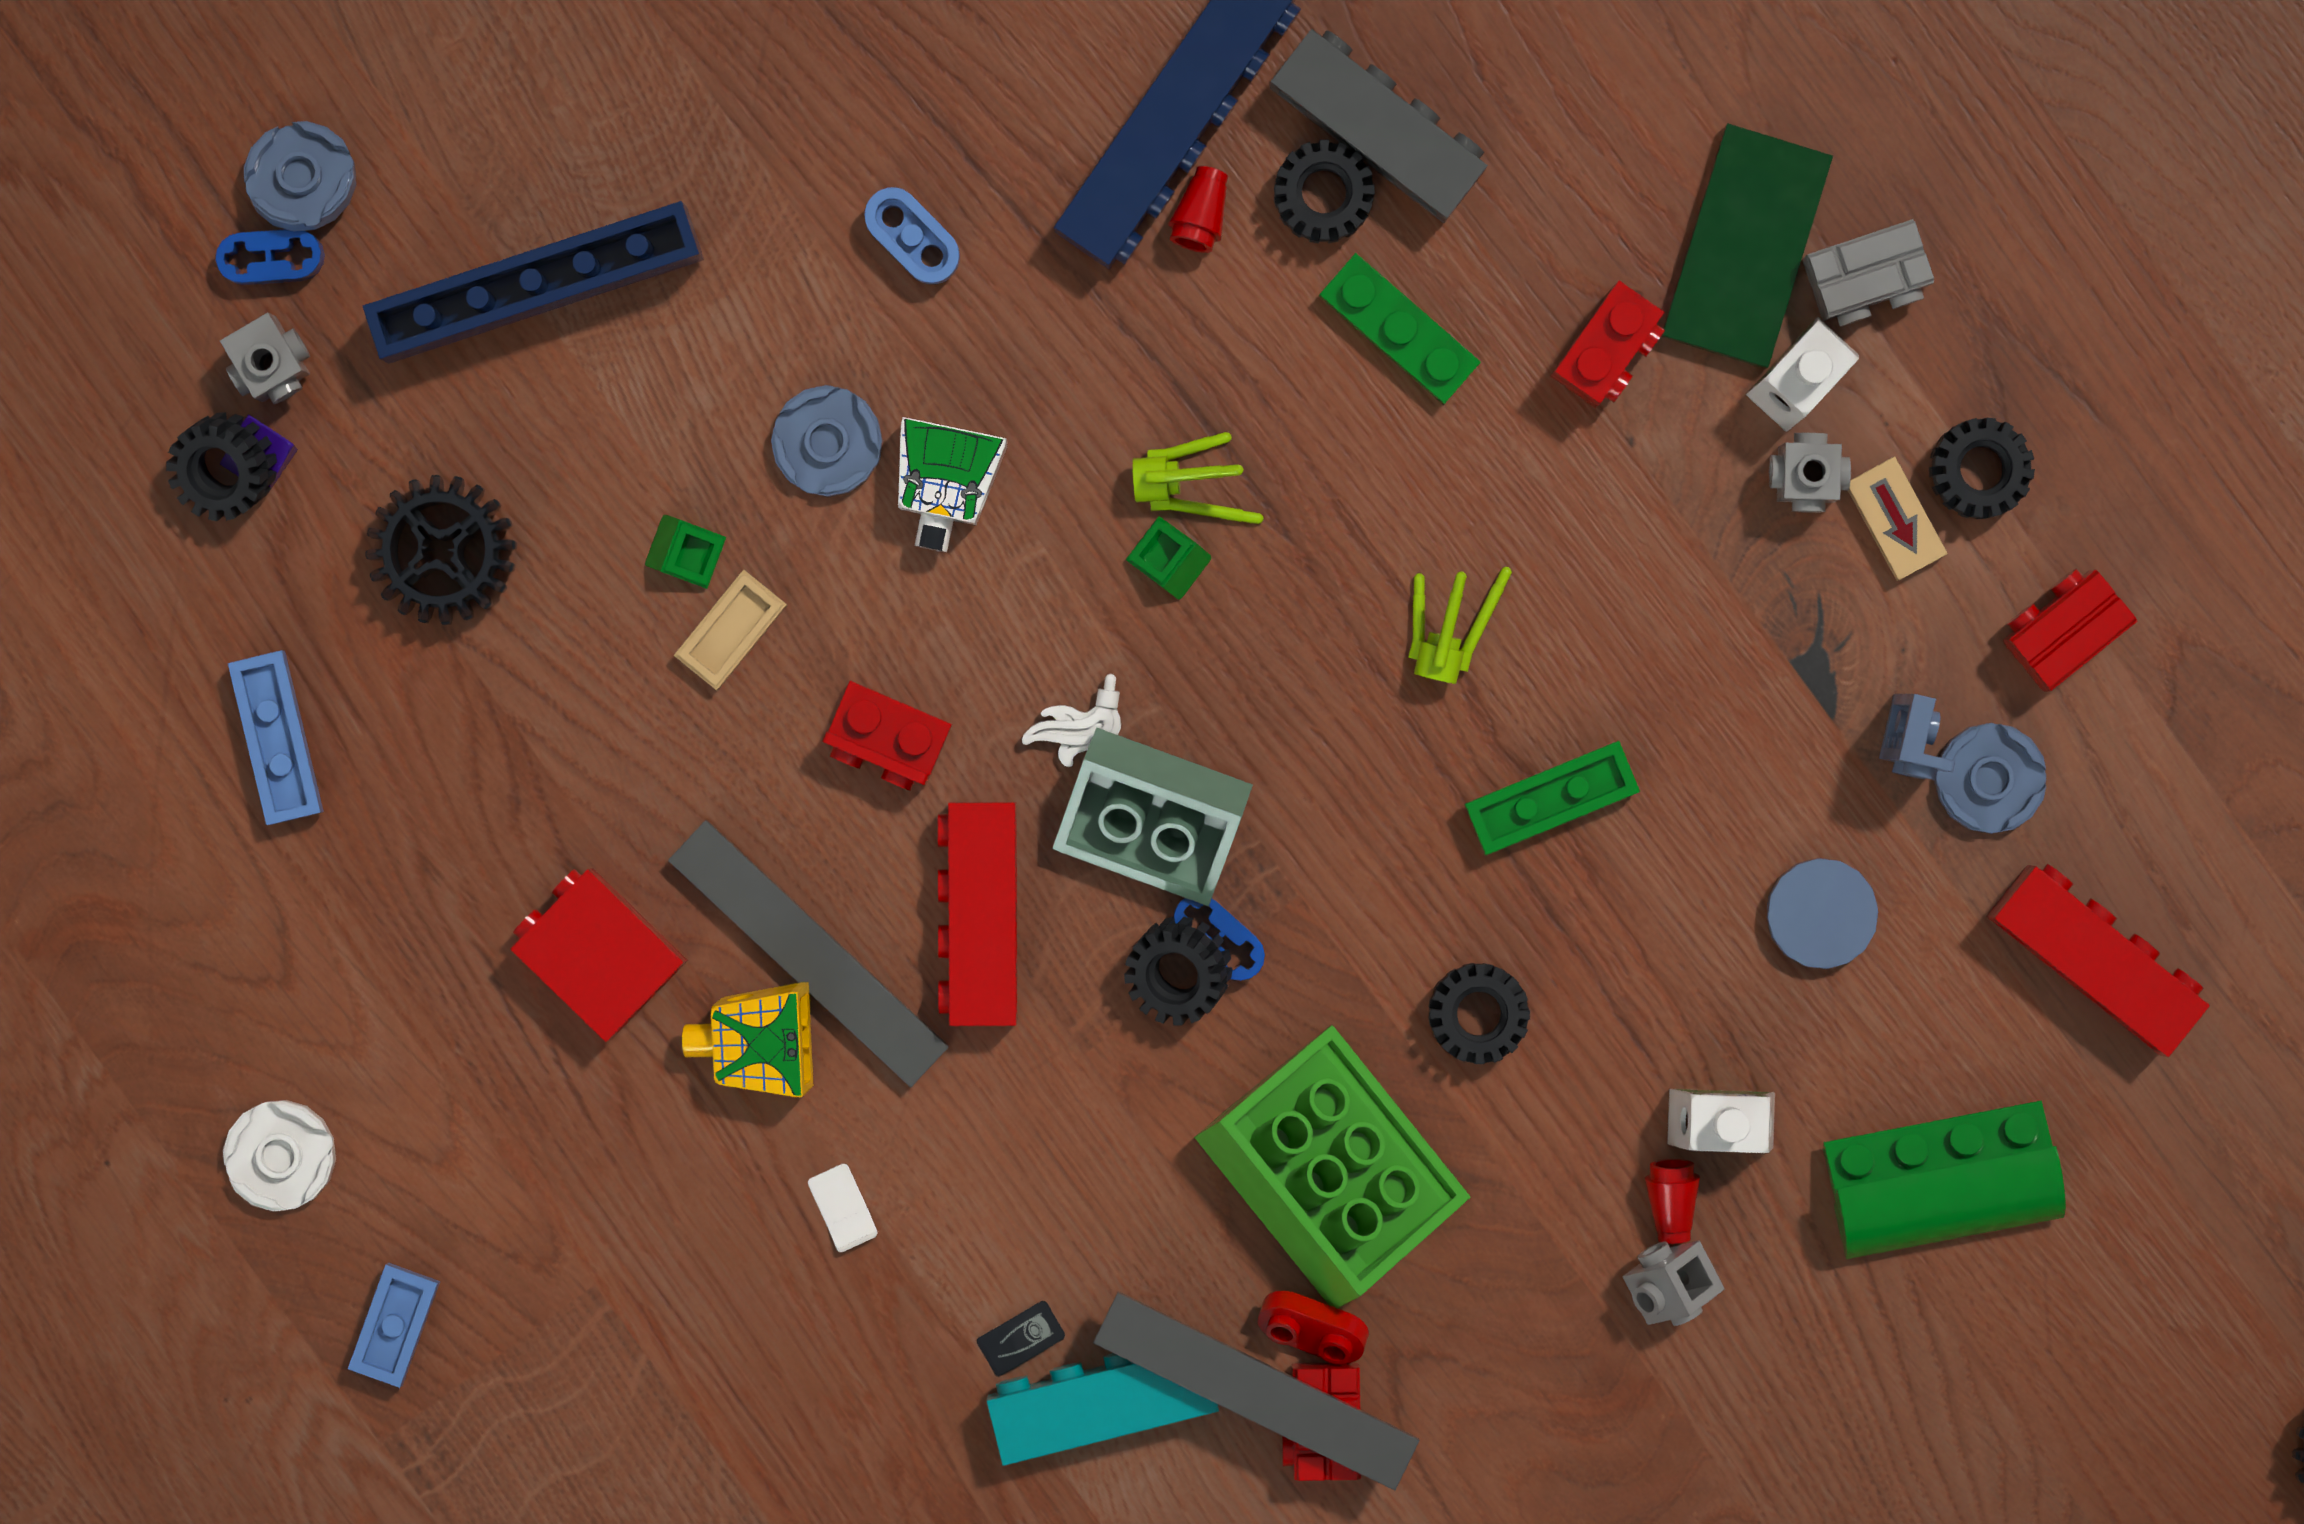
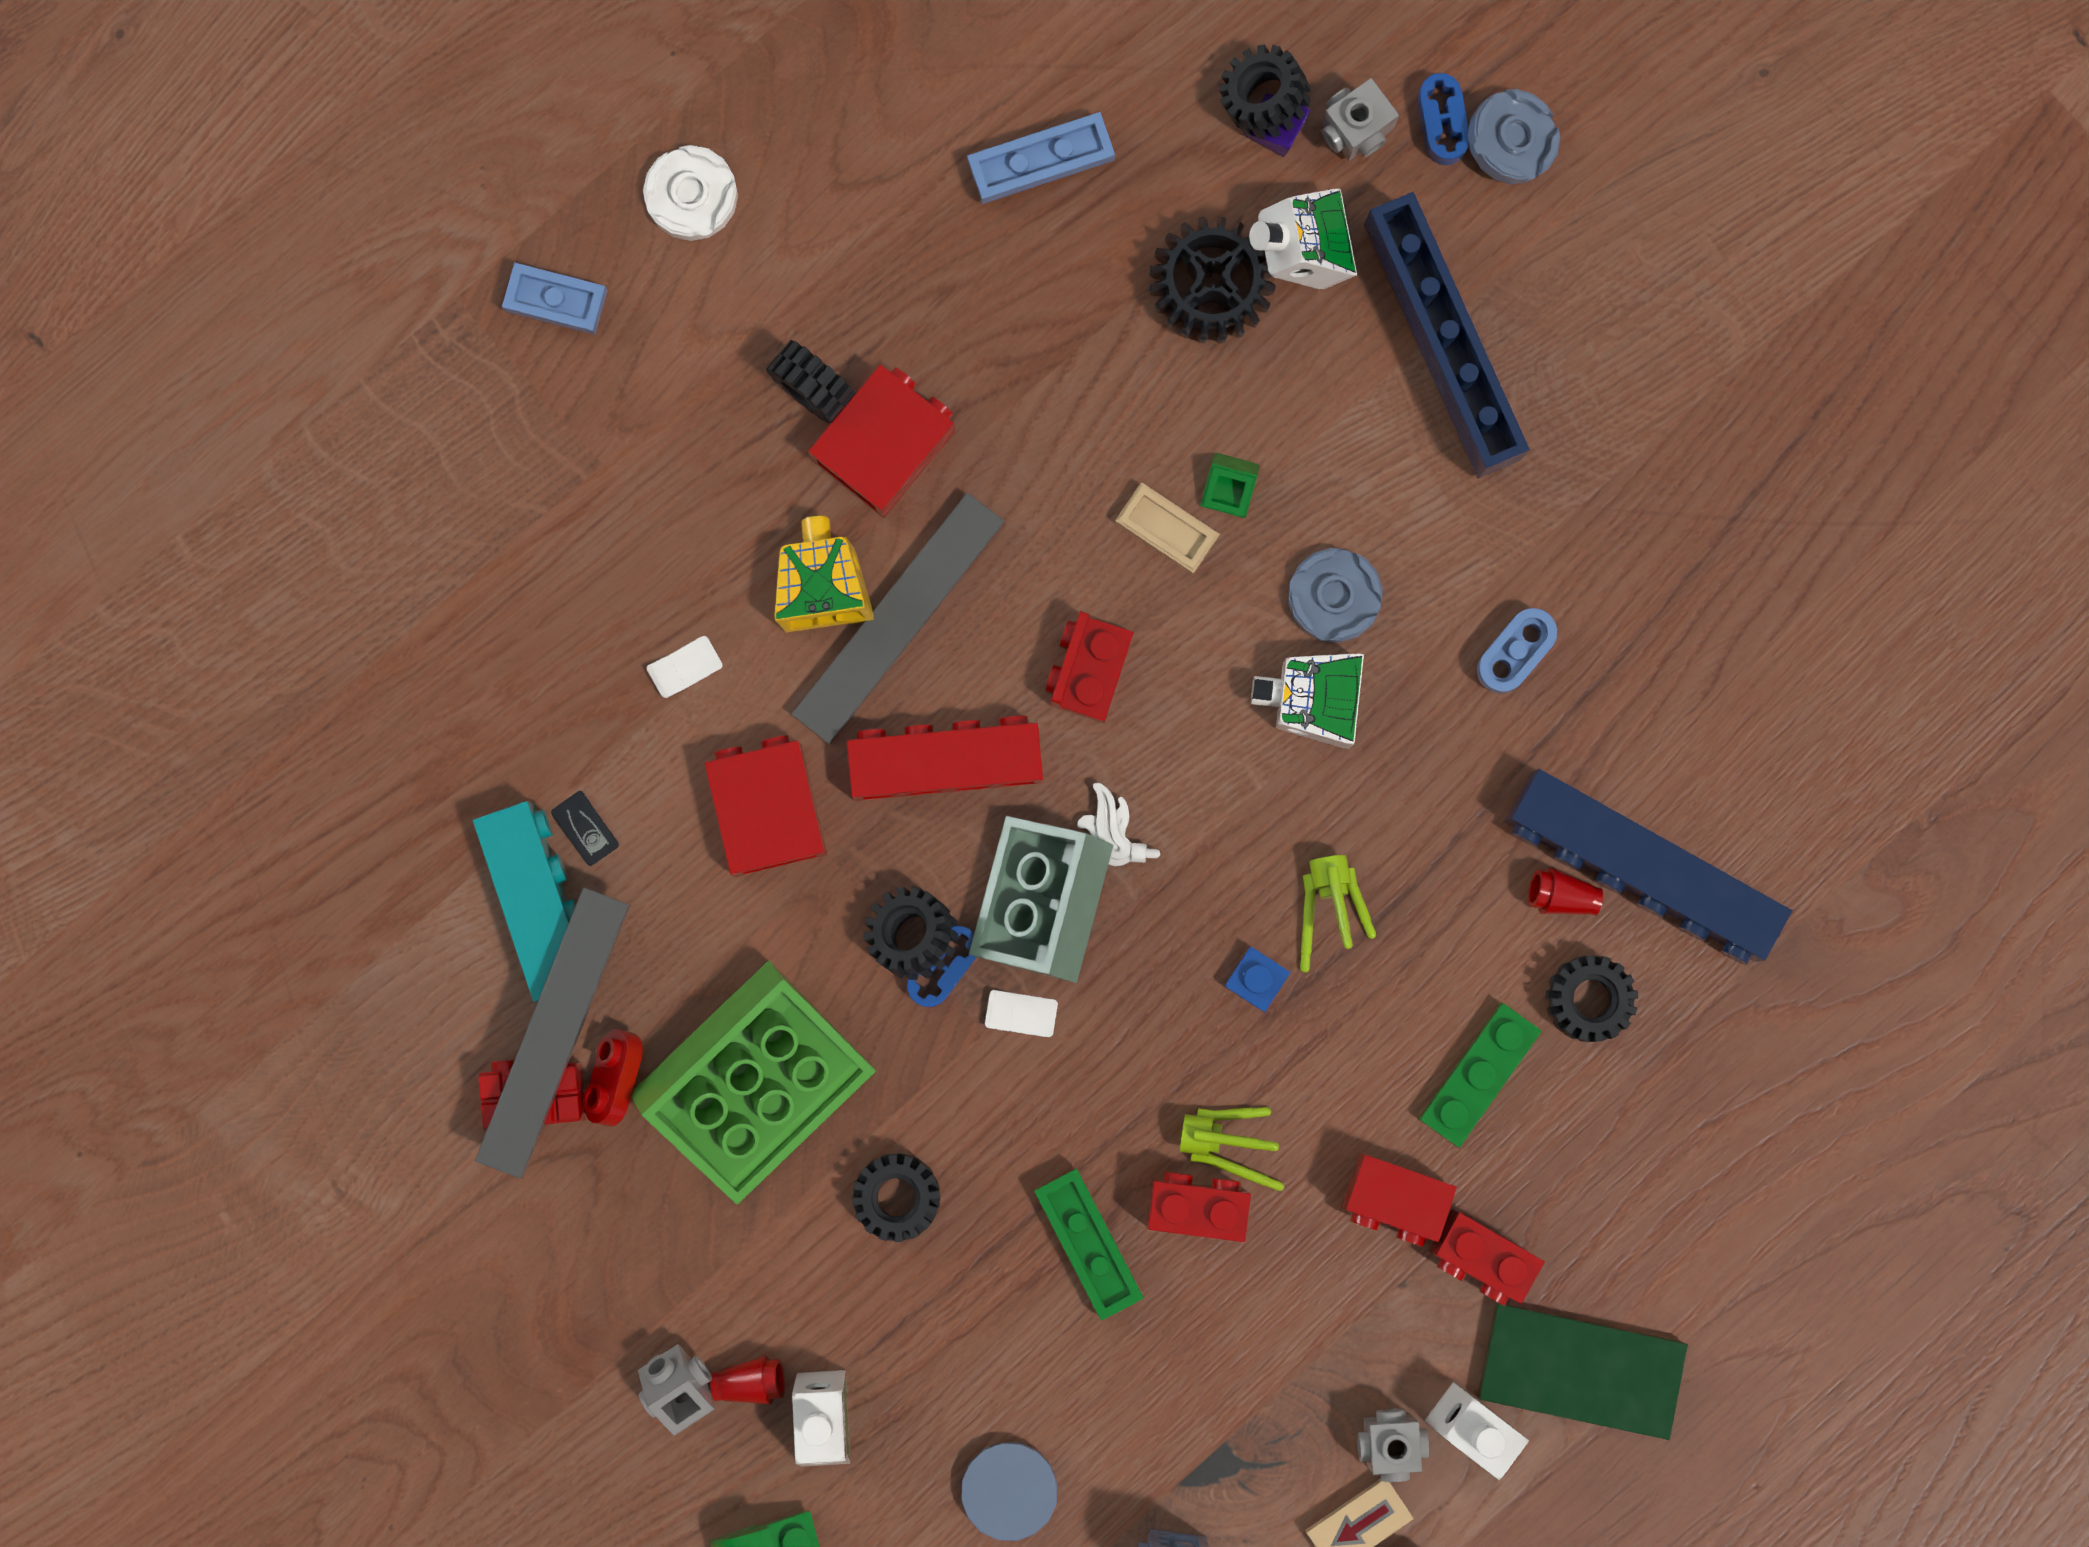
camera: 85 degrees right, 5 degrees down
green slope [1126,516,1211,599] -> none
dark grey brick [1270,29,1488,223] -> none
light grey brick [1802,219,1934,327] -> none
none -> red brick [705,735,827,877]
none -> black tyre [766,340,856,424]
none -> white sticker [985,990,1058,1037]
none -> red brick [1146,1172,1251,1242]
none -> blue plate [1224,946,1291,1013]
none -> torso [1249,189,1357,289]
none -> red brick [1341,1153,1457,1247]

